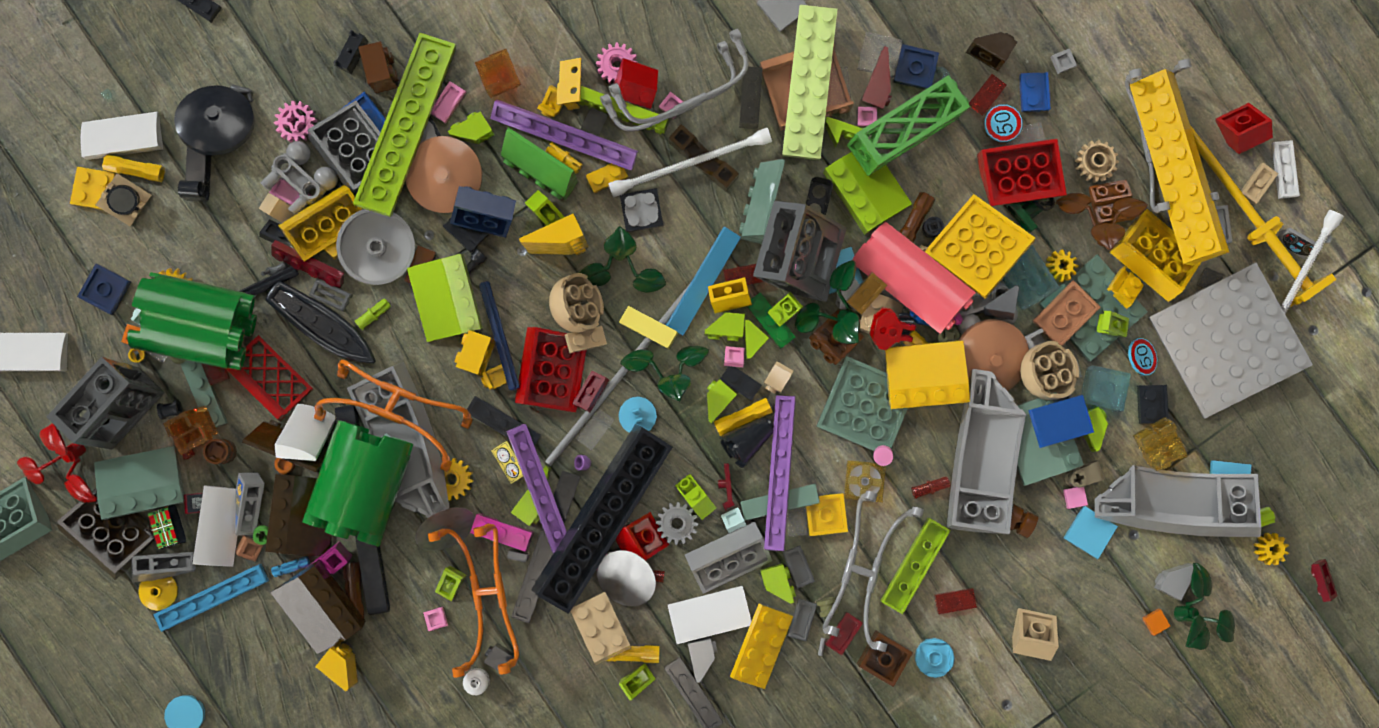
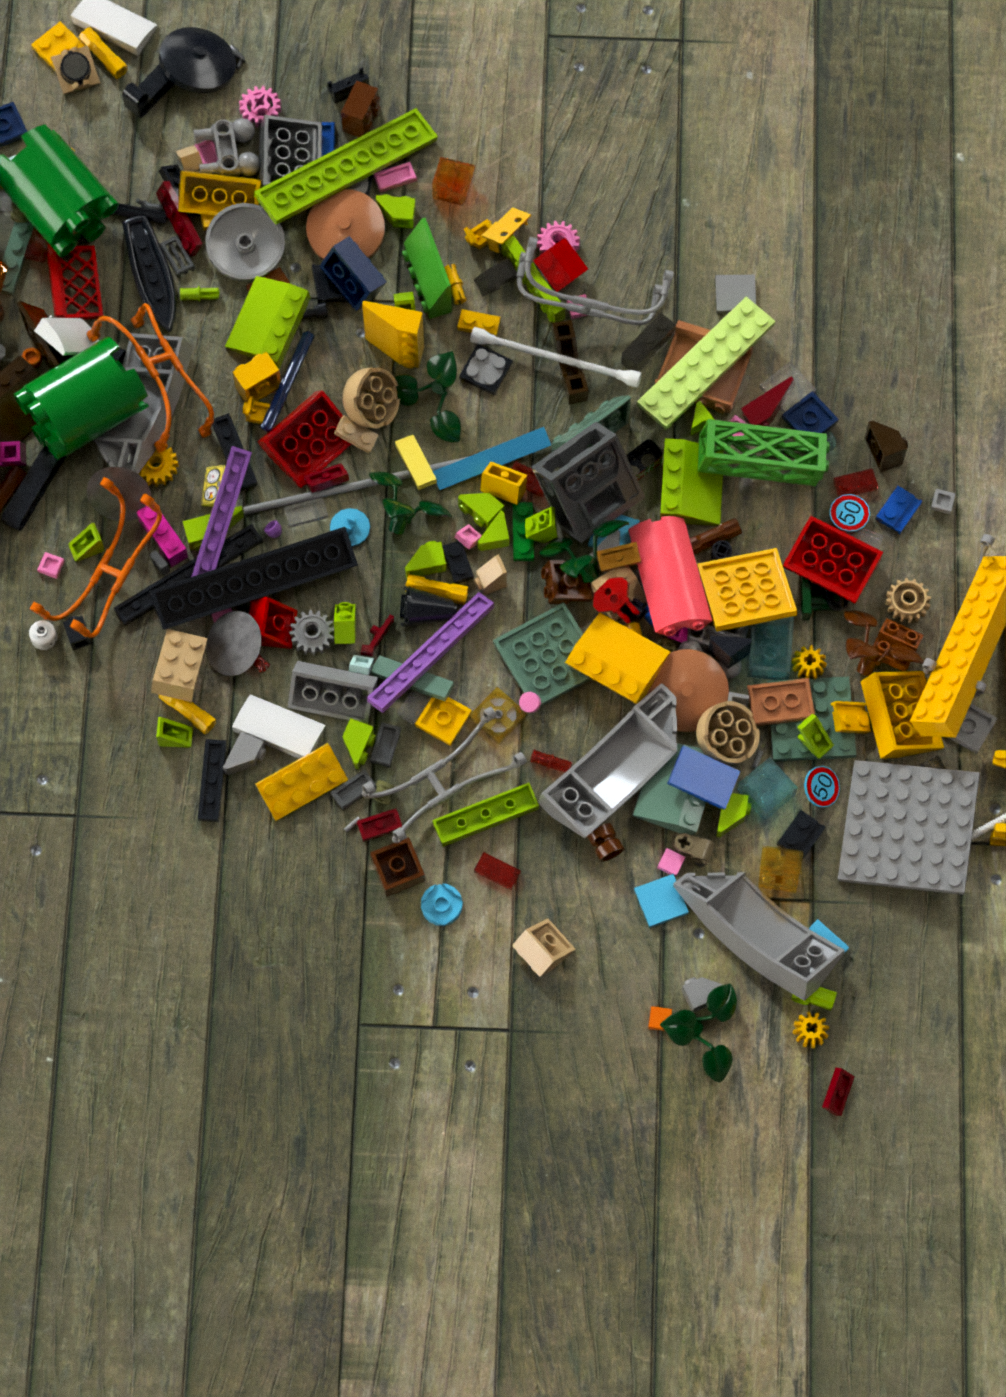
camera: 40 degrees right, 15 degrees down
medium lavender plate [490,100,638,170] -> none

